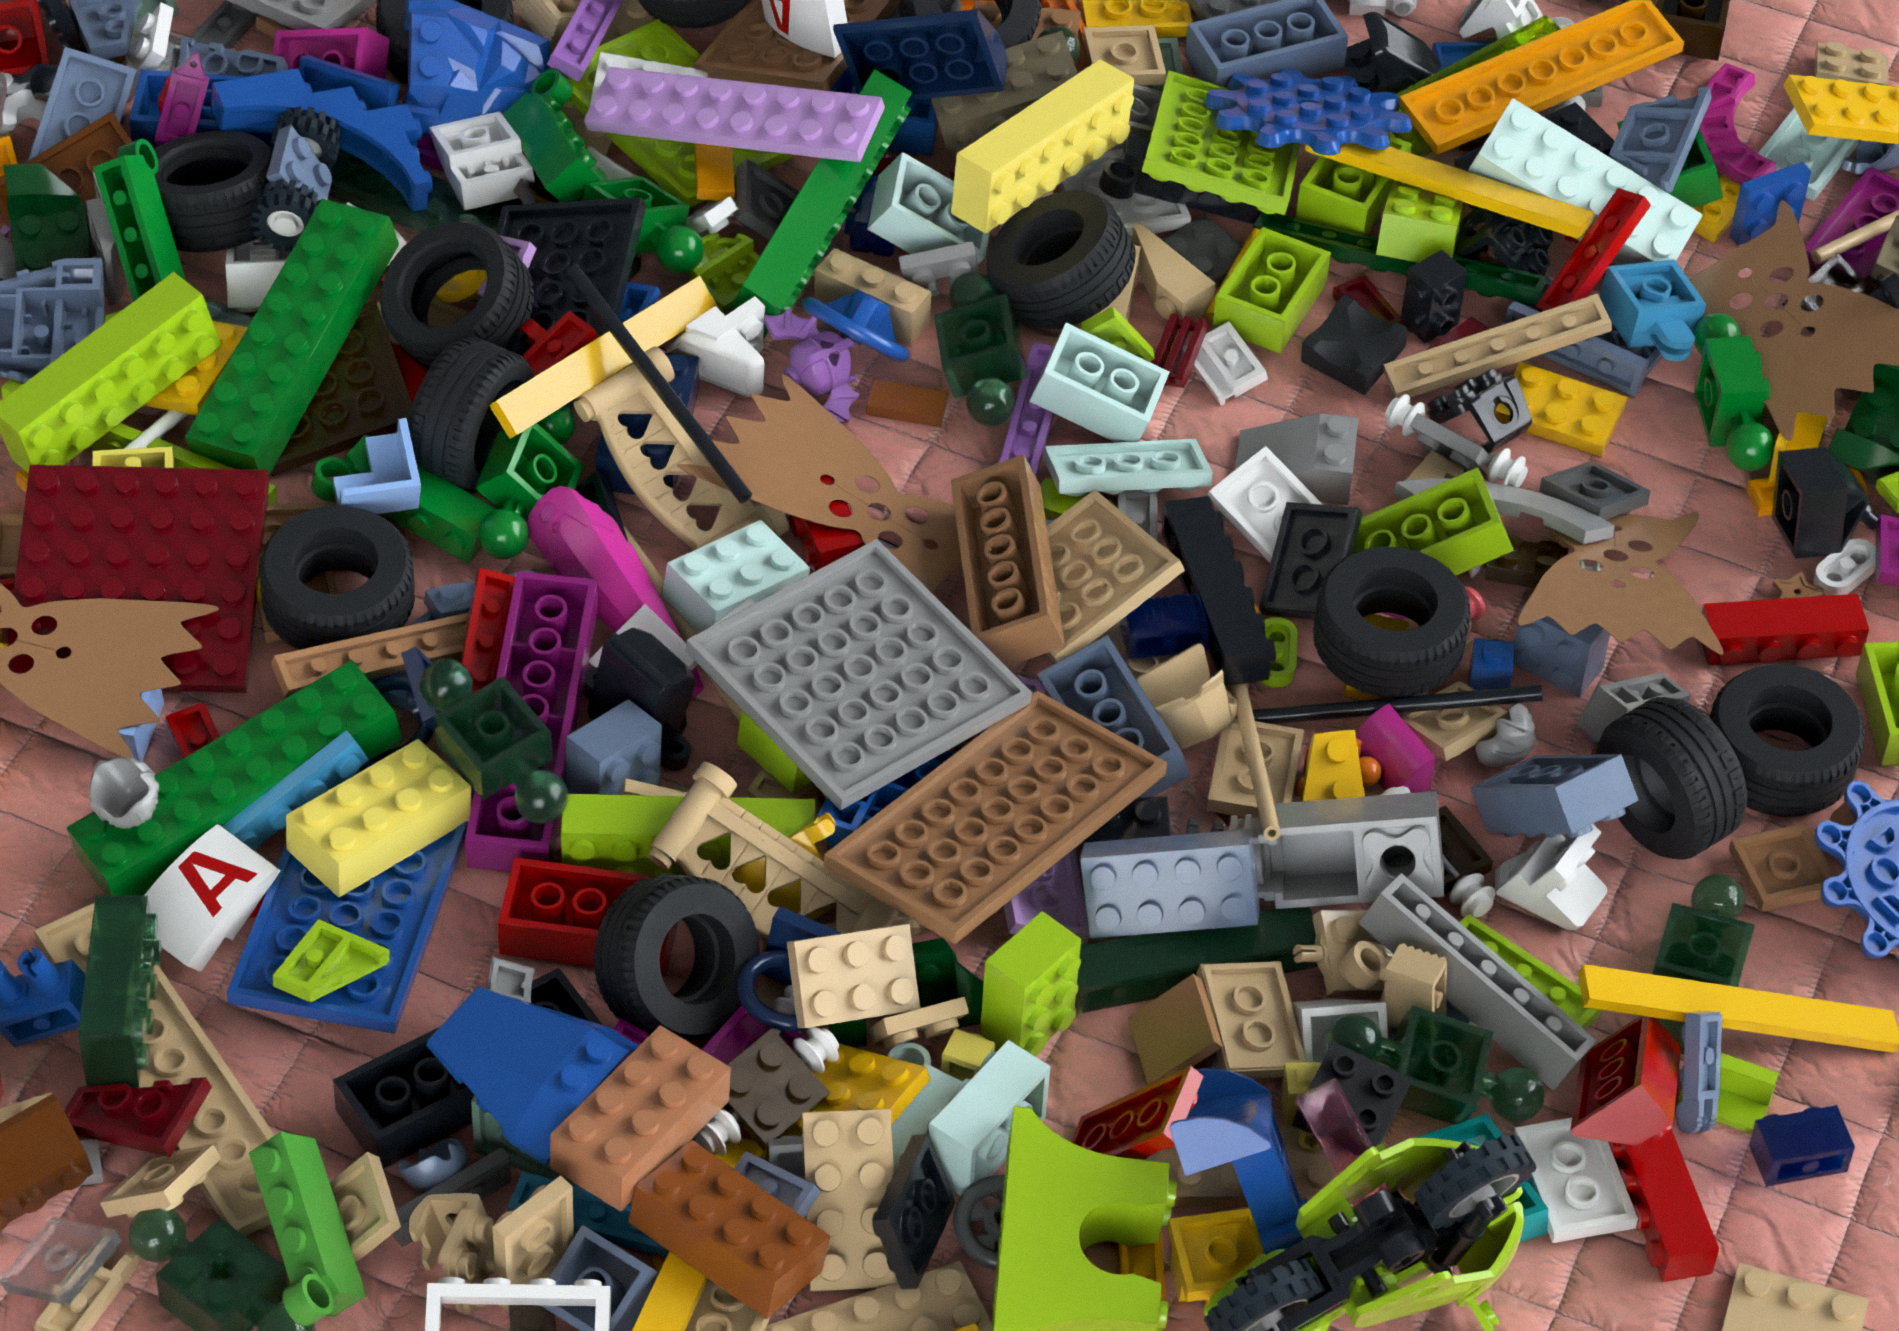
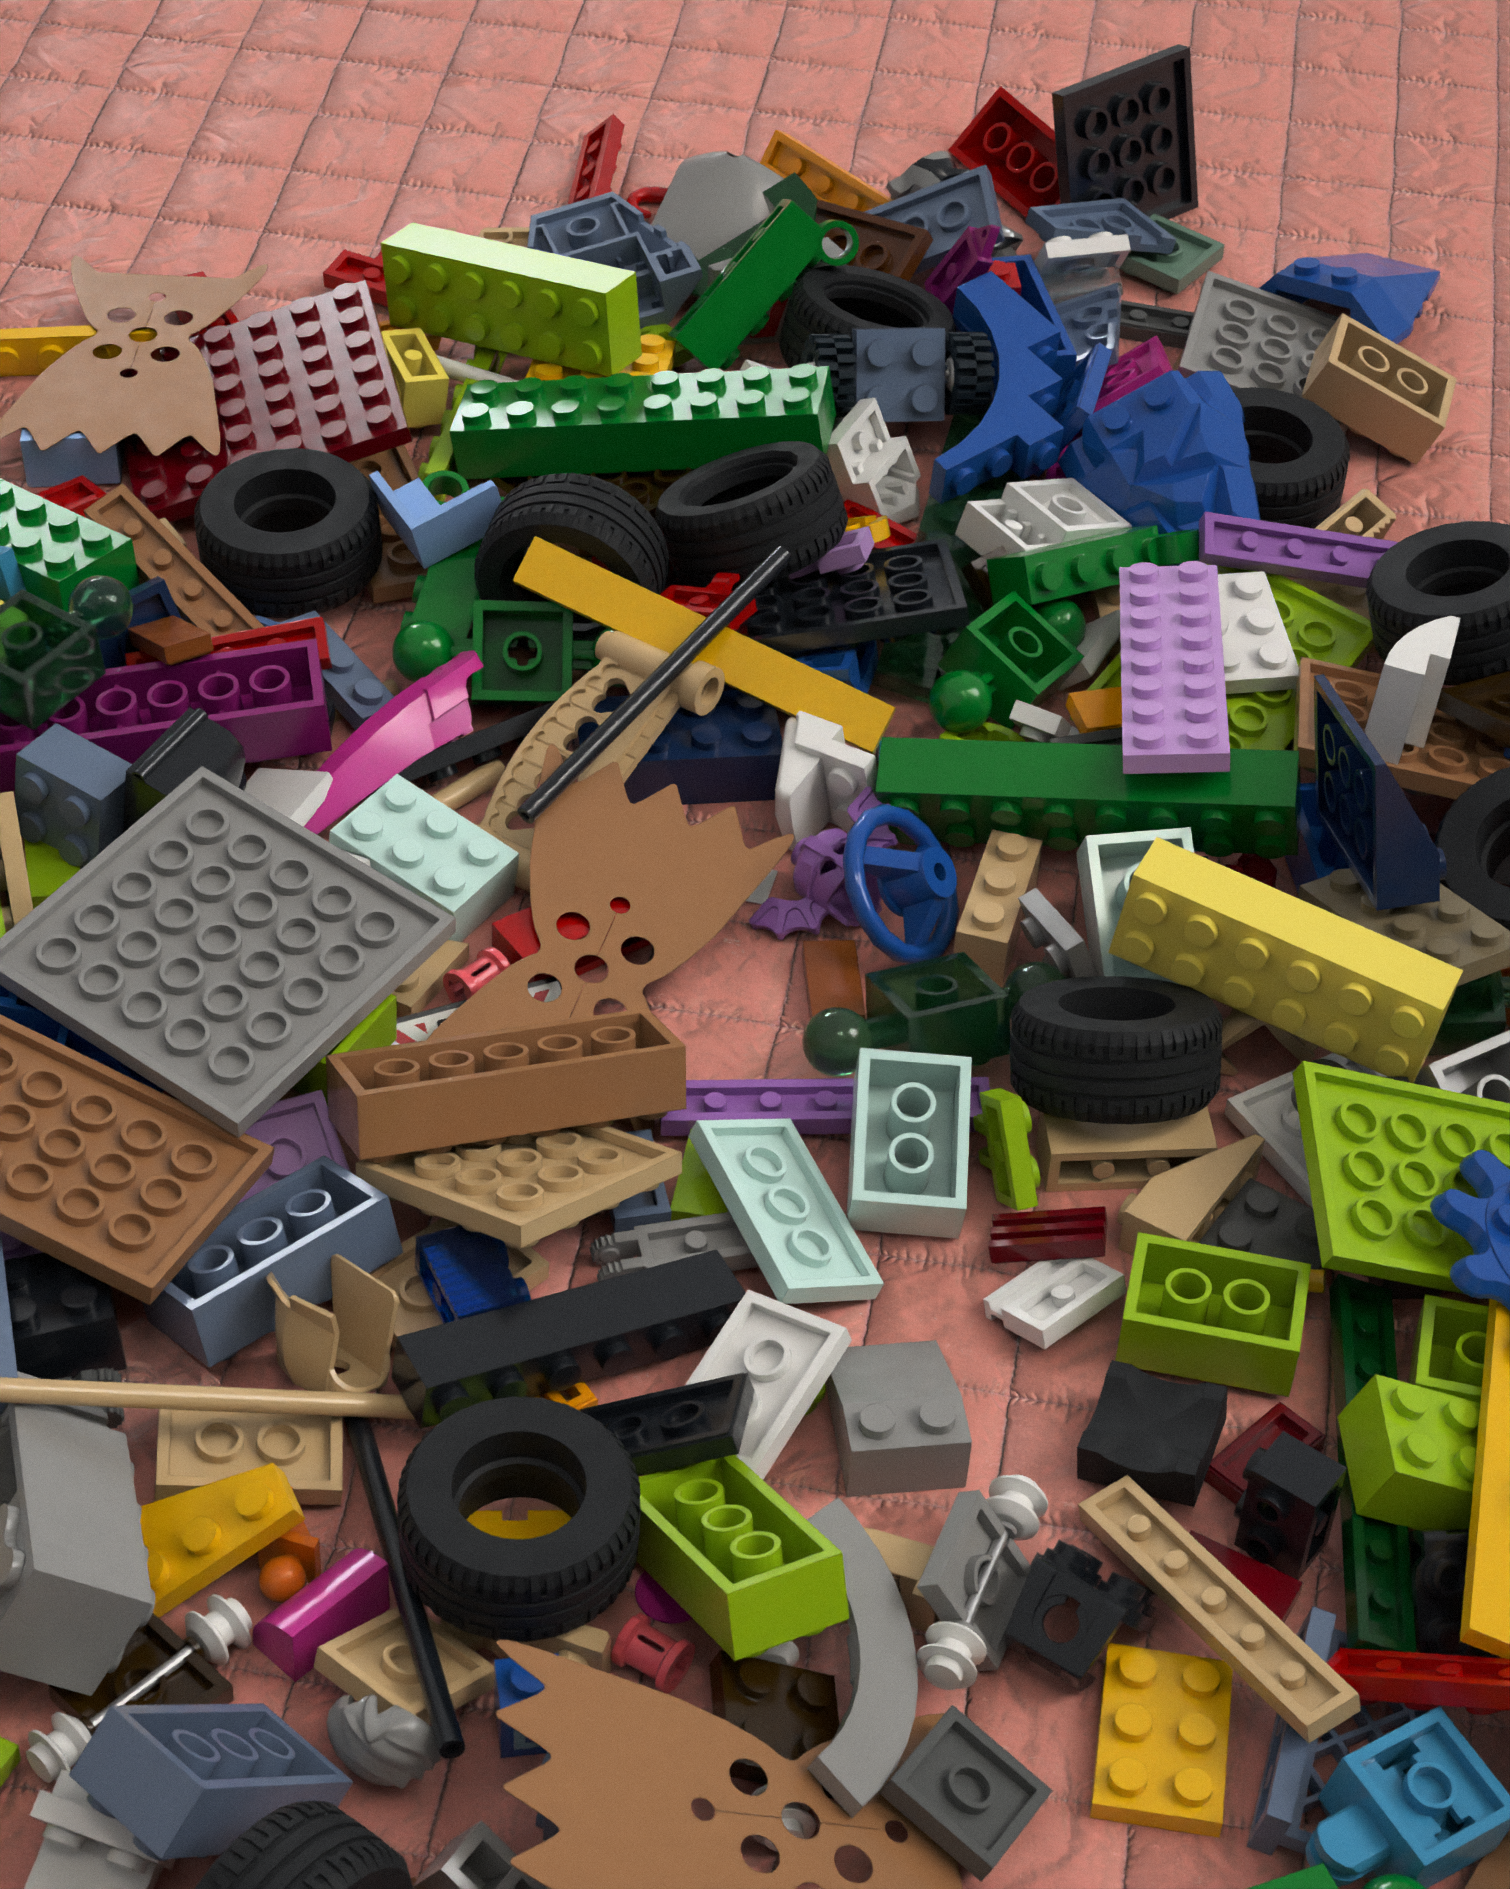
camera: 75 degrees right, 5 degrees down
none -> dark orange tile [128,615,214,665]

